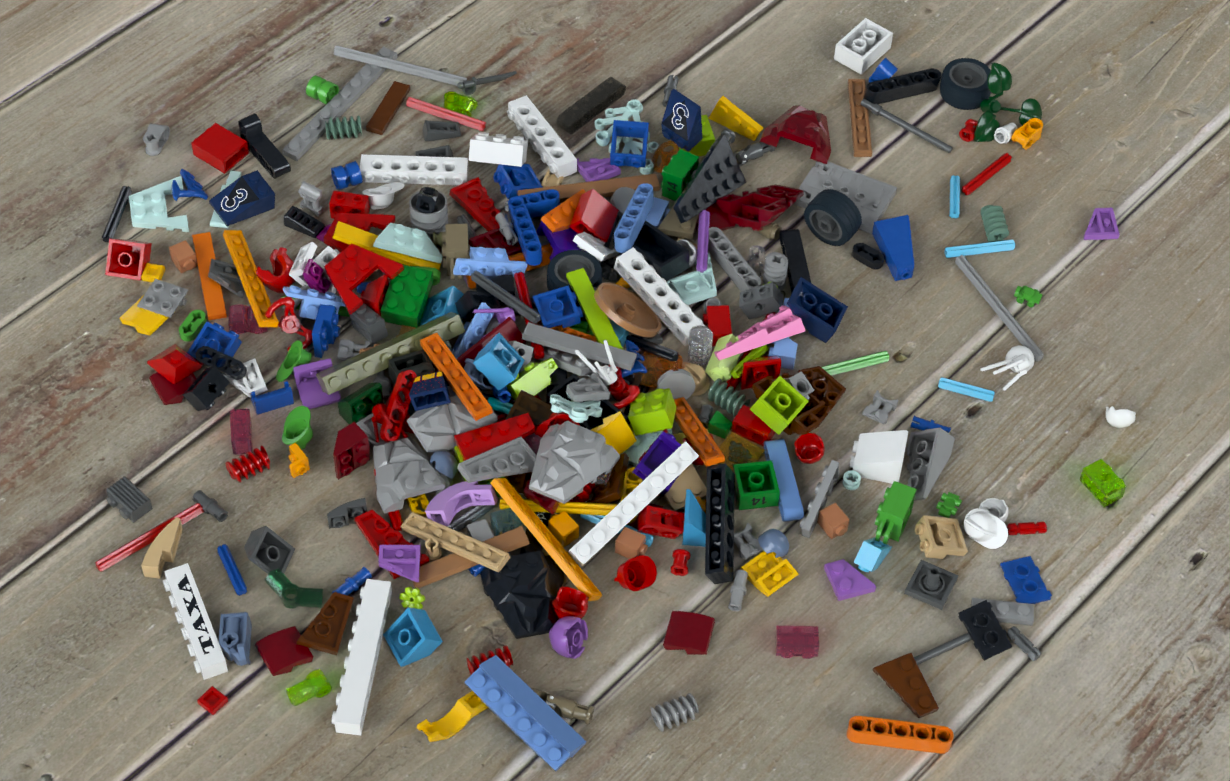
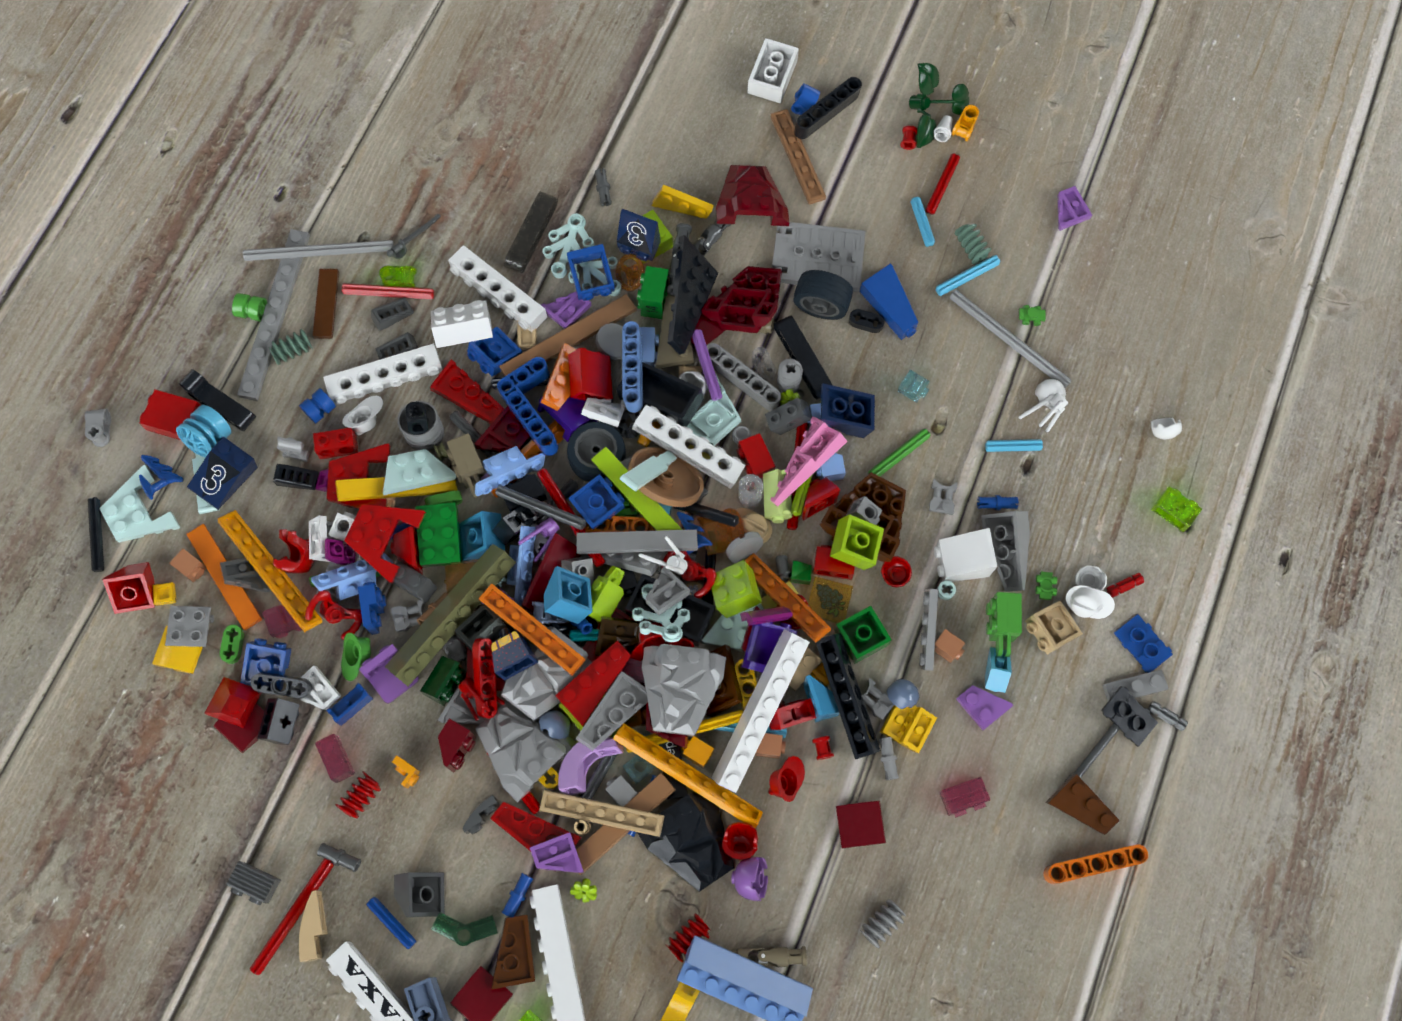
camera: 20 degrees left, 20 degrees up
bright green piece [282,406,313,450] -> none
dark azure slope [383,607,443,667] -> none
light grey pin [495,212,518,245] -> none
yellow slope [591,411,637,455] -> none
sand green piece [708,378,751,417] -> none
medium blue beam [764,439,804,522] -> none
dark grey bar [860,99,953,153] -> none
dark grey plate [904,560,959,610] -> none
black wheel [940,58,991,110] -> none
none -> medium azure wheel [176,405,231,457]
none -> light aqua piece [620,450,677,492]
none -> magenta slope [740,606,793,626]
none -> clear light blue brick [898,370,930,403]

